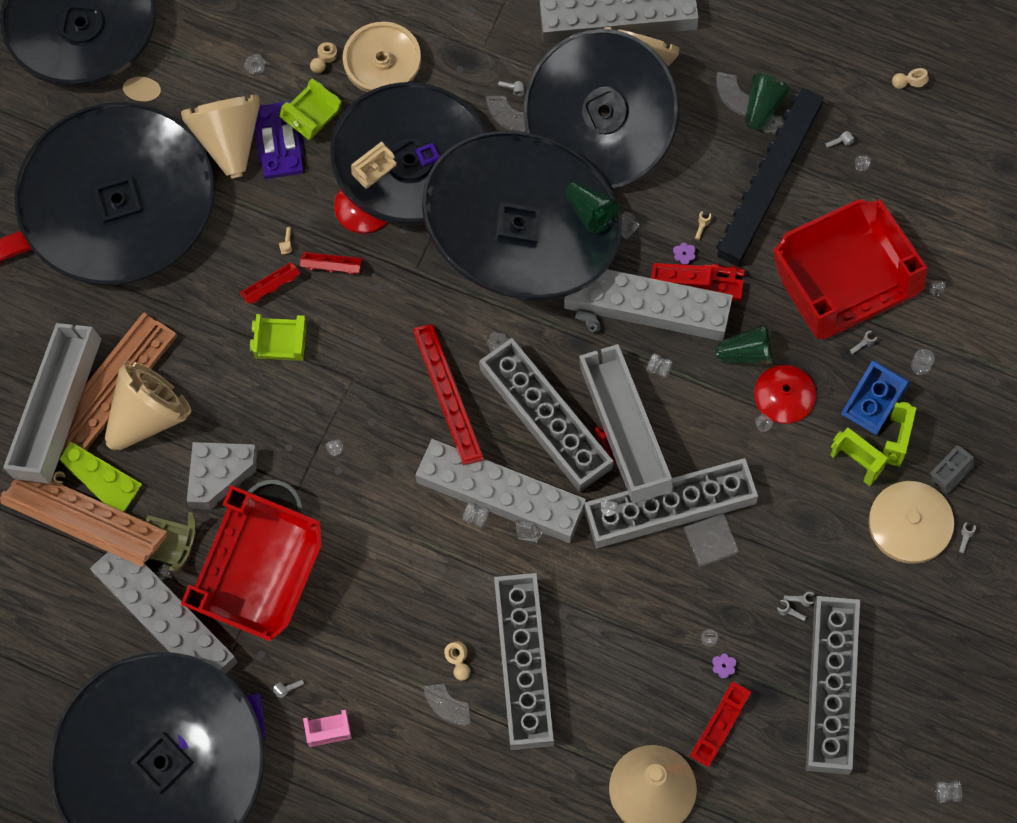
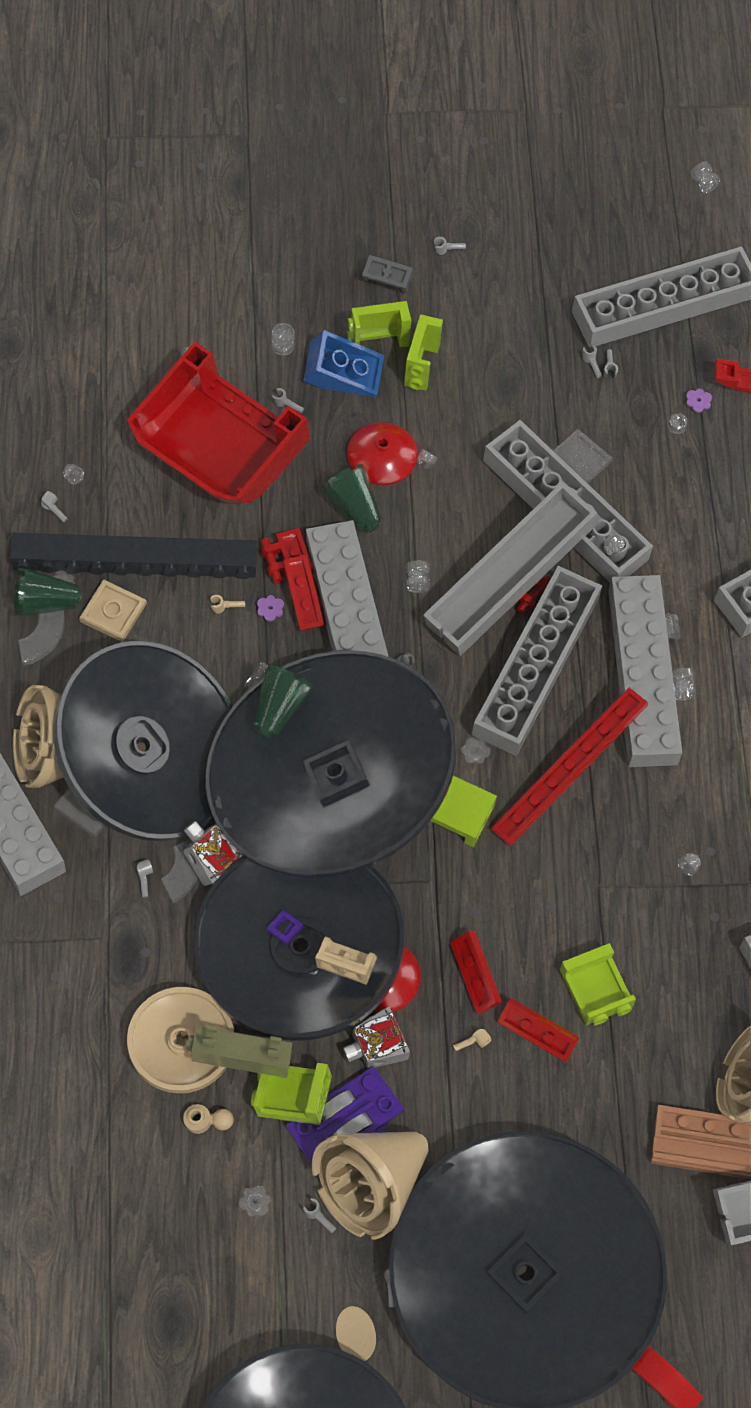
camera: 125 degrees left, 5 degrees down
tan dish [869,481,954,564] -> none
none -> tan tile [79,580,147,642]
none -> torso [184,821,243,886]
none -> olive brick [187,1025,292,1078]
none -> light grey hand [303,1198,337,1233]
none -> torso [342,1007,410,1069]
none -> lime panel [430,776,497,847]

